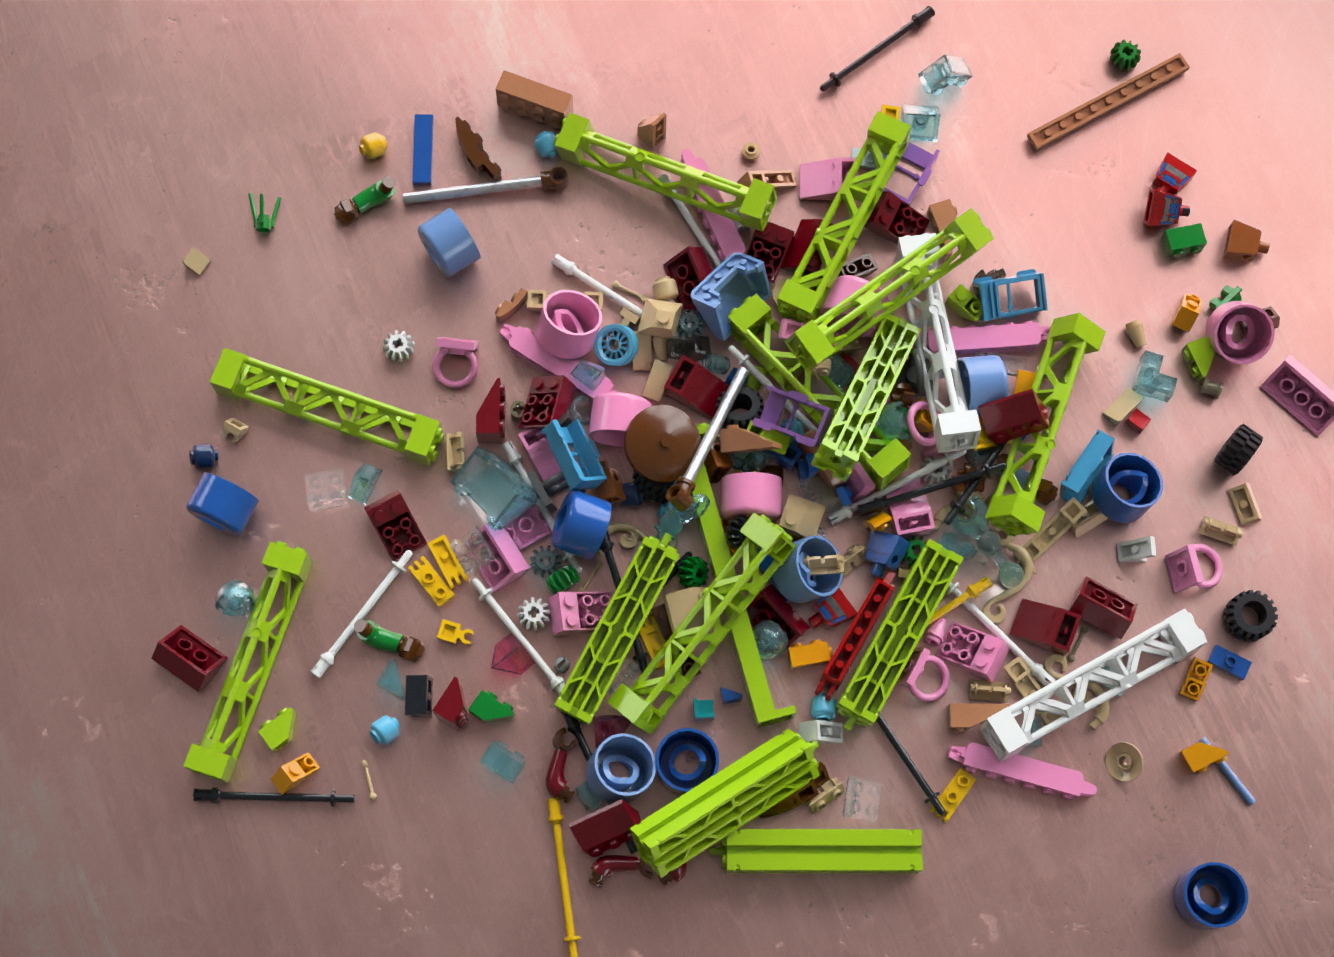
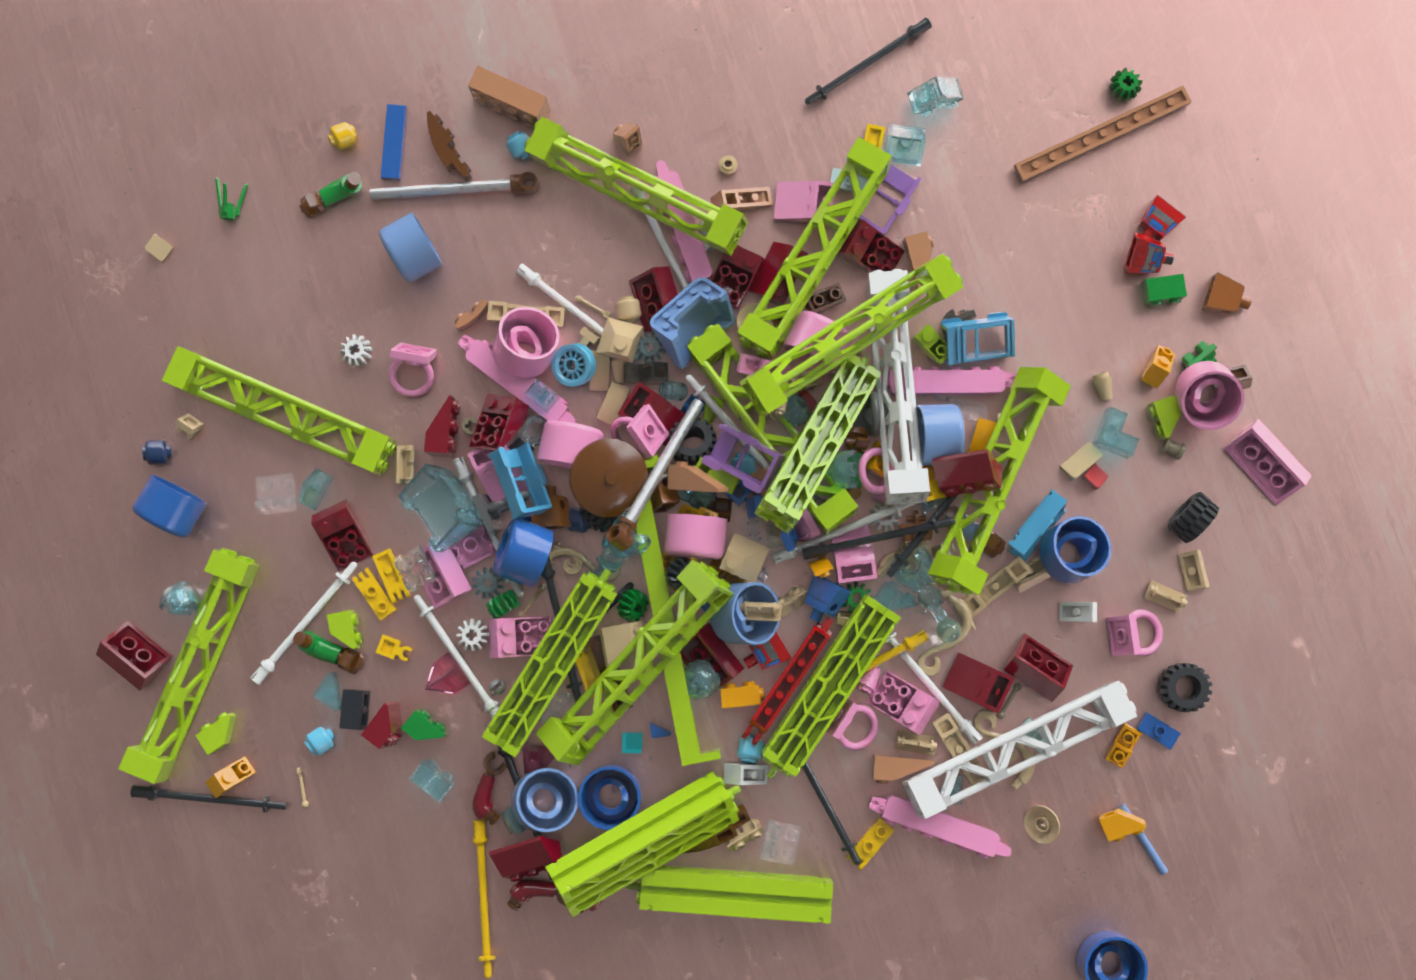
camera: 10 degrees right, 10 degrees up
none -> lime slope [327,610,362,649]
none -> bright pink tile [610,404,669,458]

